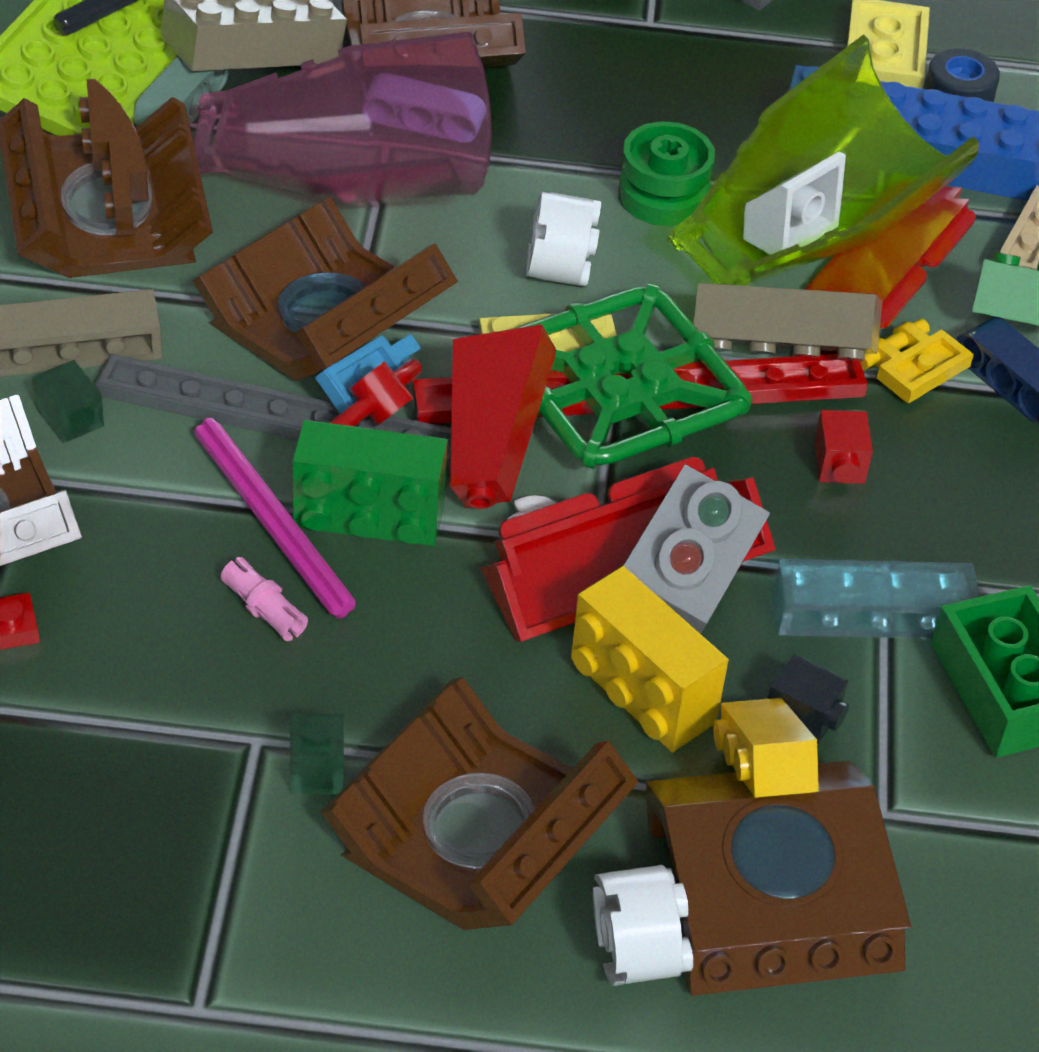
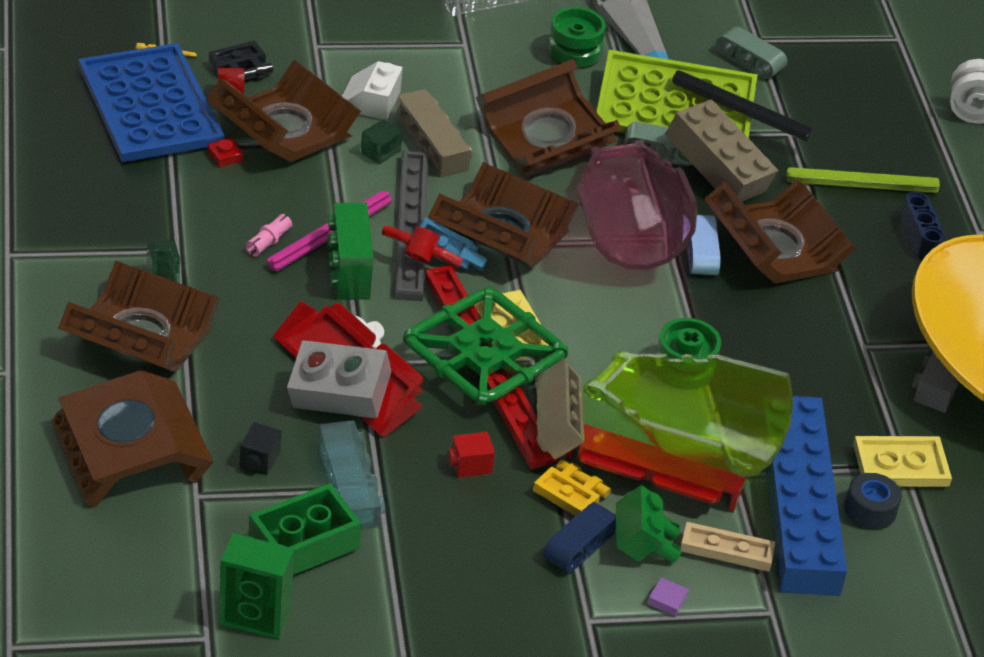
camera: 75 degrees right, 5 degrees down
reddish brown slope [79,79,149,236] -> none
red slope [450,324,556,509] -> none
white brick [526,191,601,287] -> none
yellow brick [571,566,729,753] -> none
white brick [593,865,693,986] -> none
yellow brick [713,698,819,798] -> none
white slope [743,151,846,261] -> none

